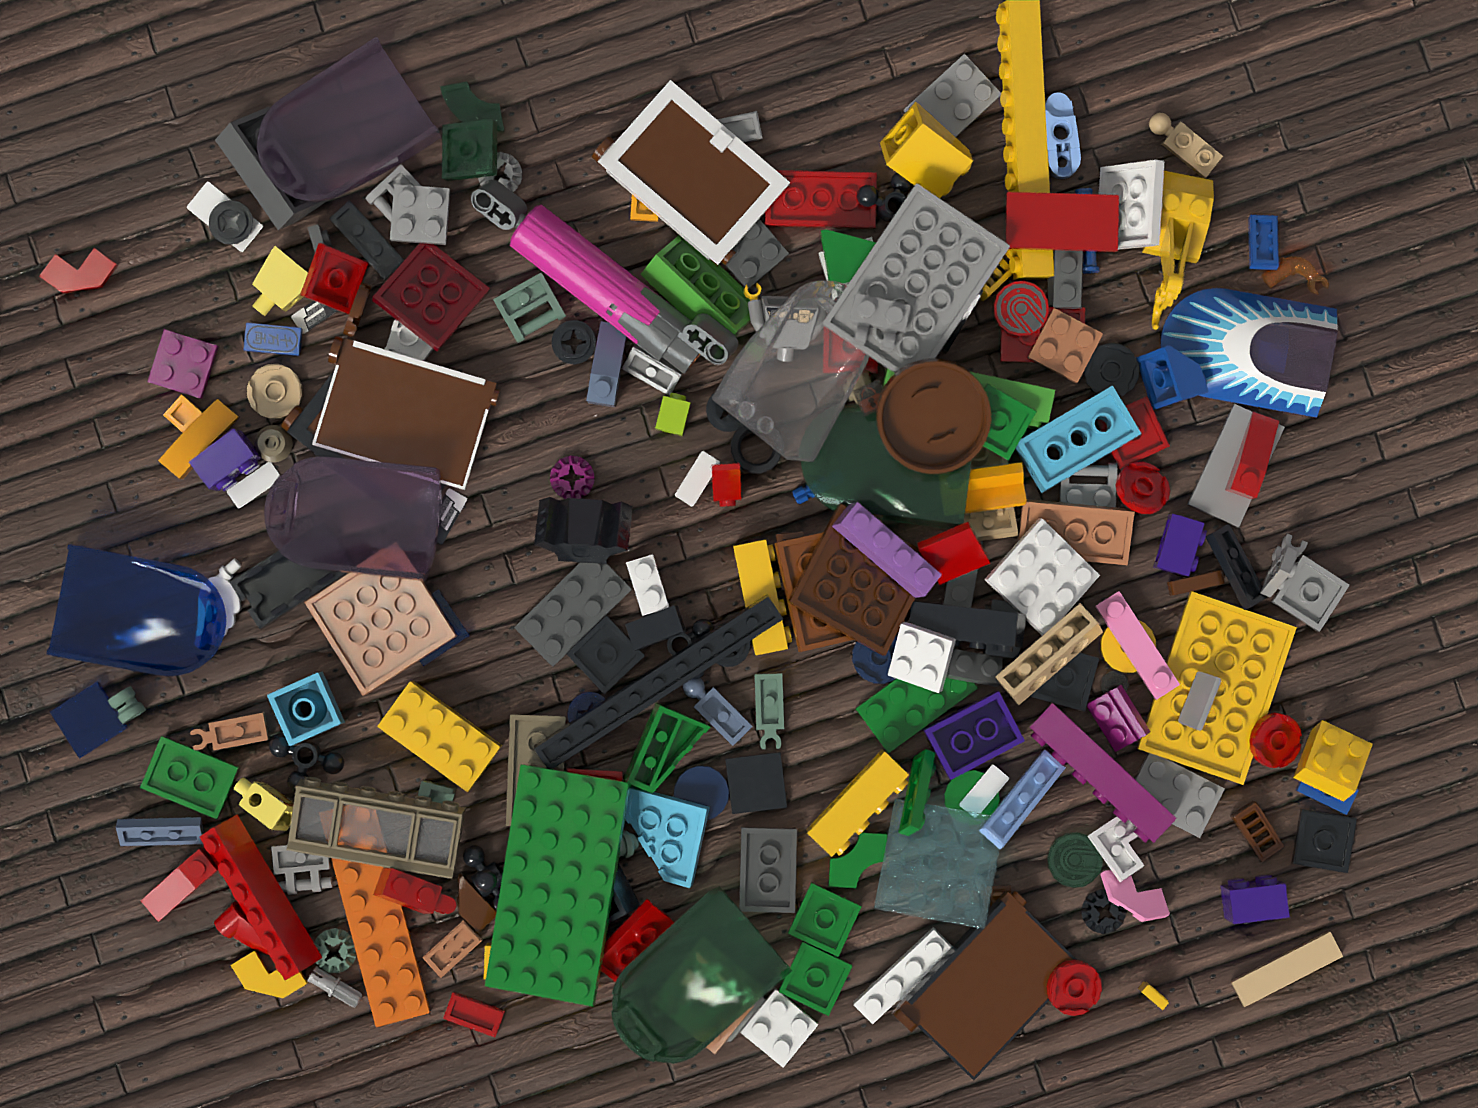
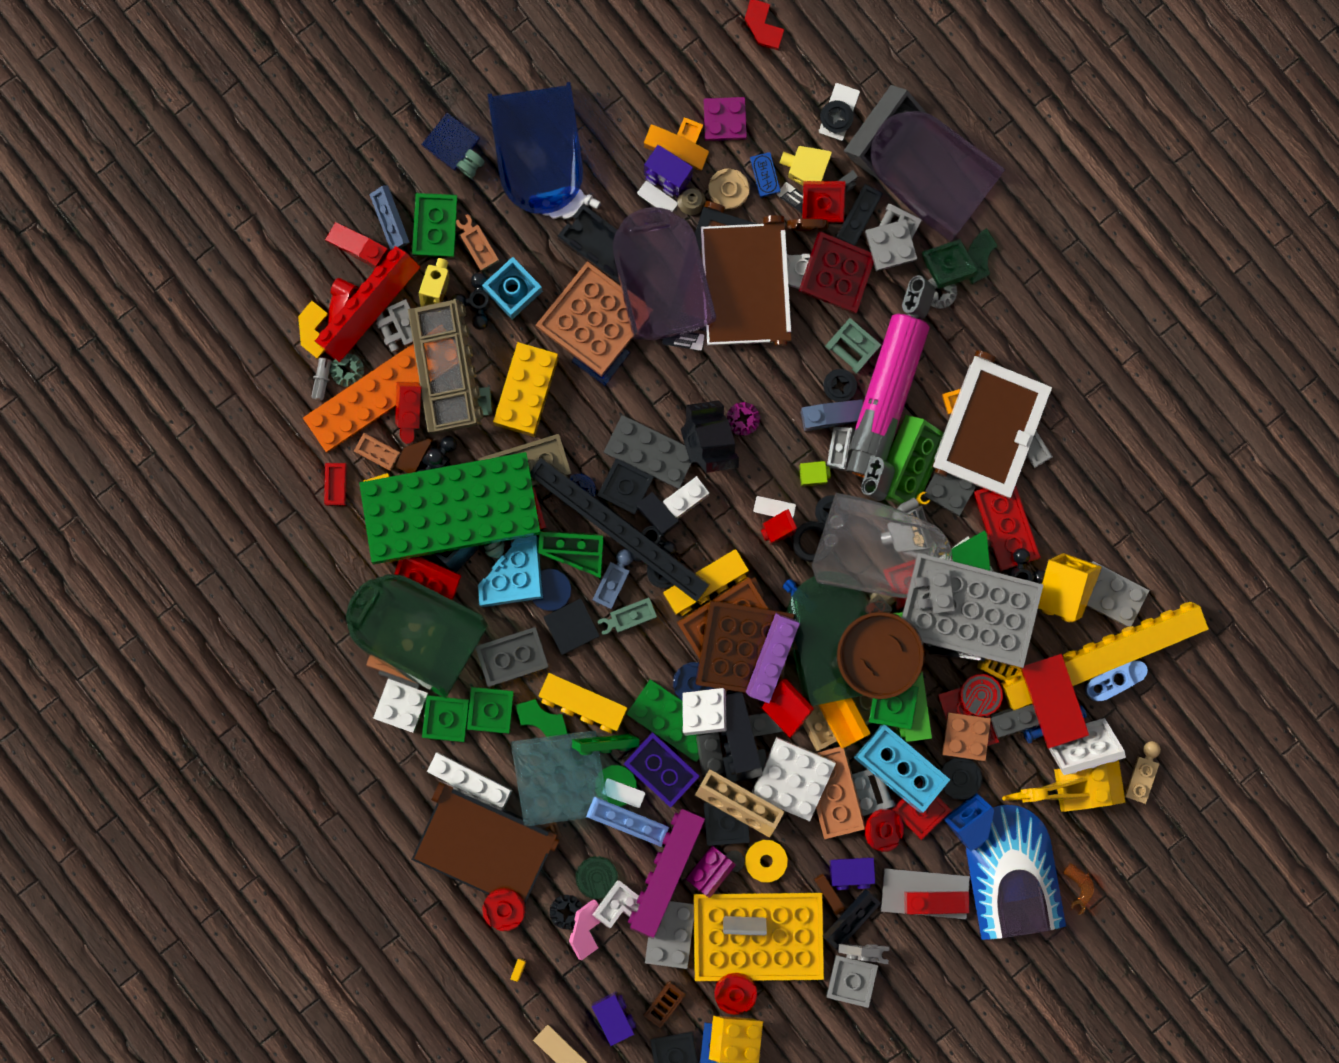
camera: 75 degrees right, 5 degrees down
bright pink plate [1095,591,1180,700] -> none
blue plate [1248,215,1279,270] -> none

